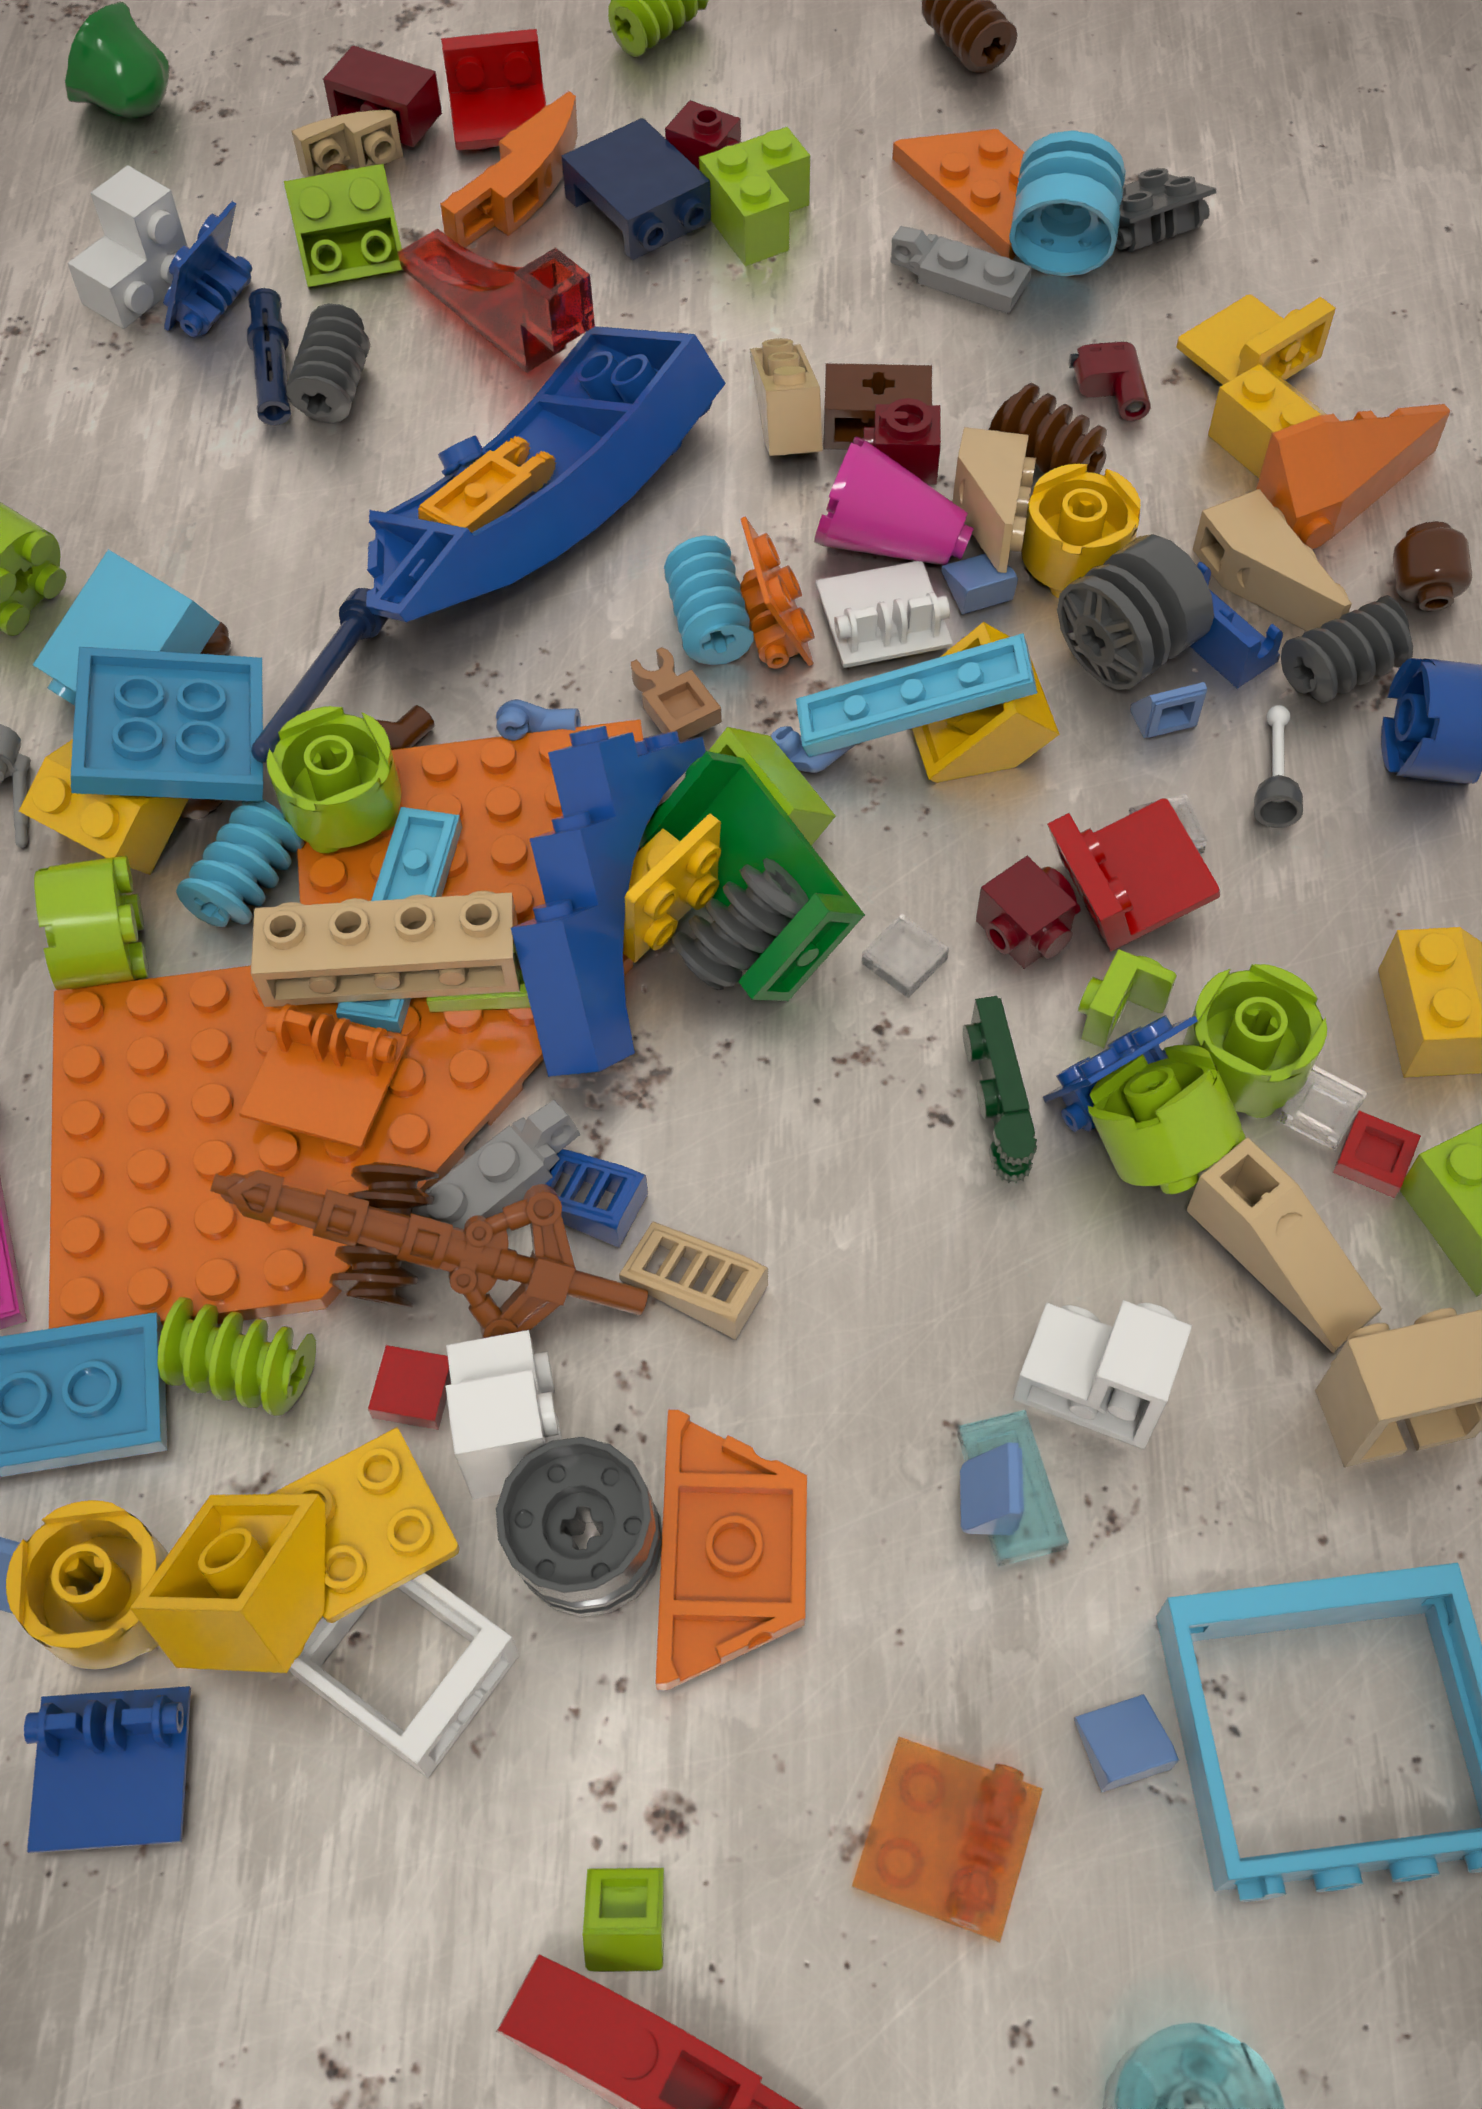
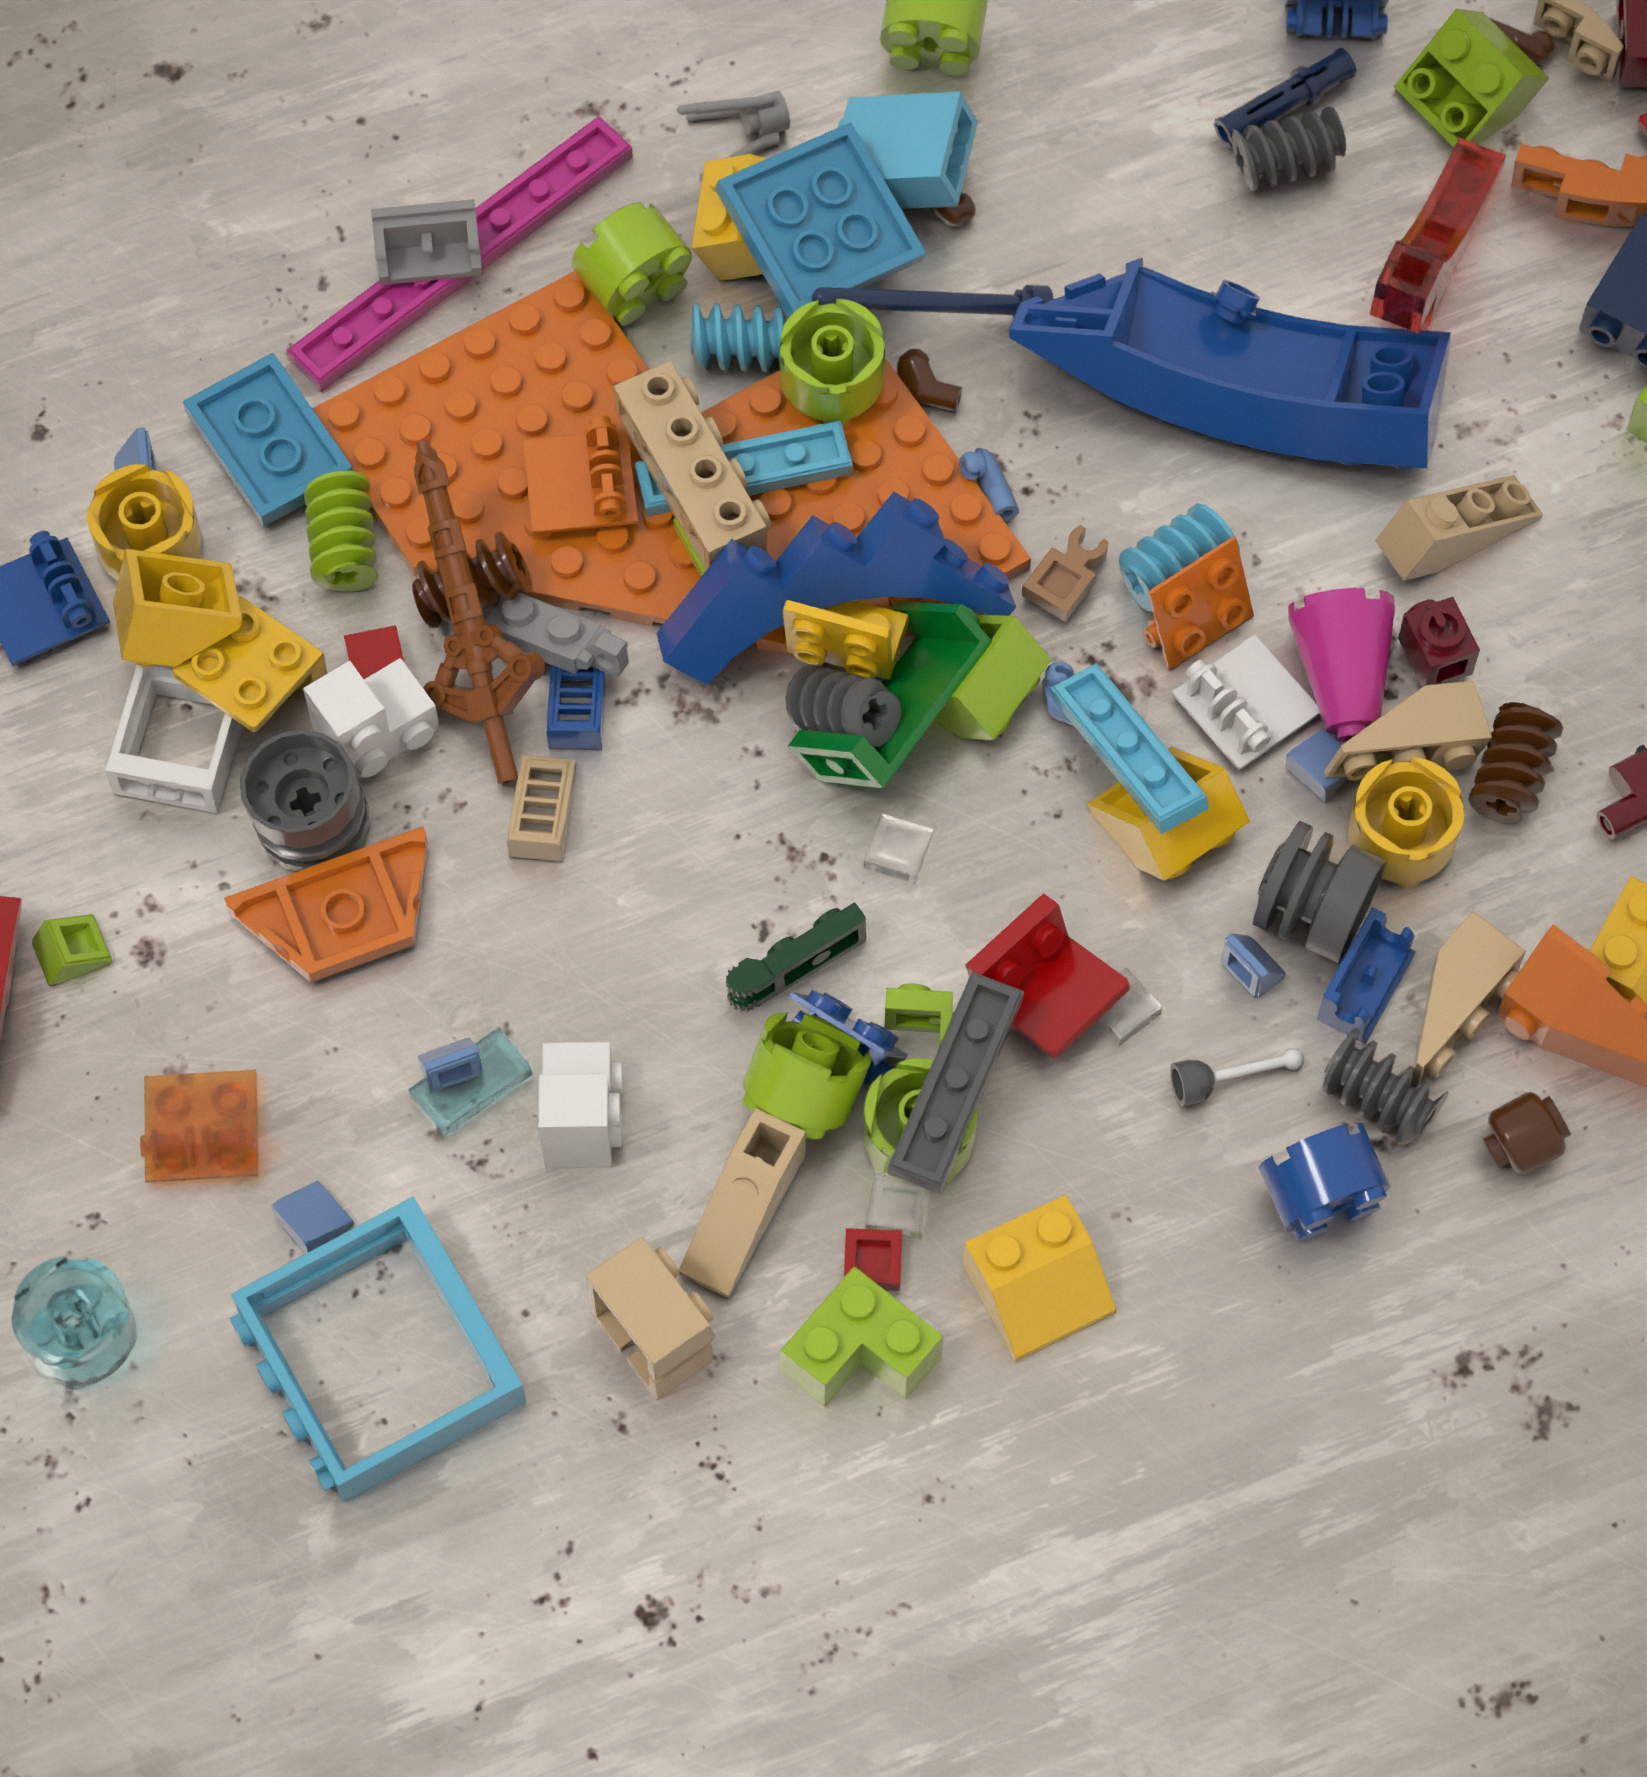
camera: 65 degrees right, 5 degrees up
light orange hinge [418,436,556,533] -> none
reddish brown brick [823,363,932,450] -> none
dark red brick [976,855,1081,969] -> none
none -> dark grey tile [887,972,1024,1194]

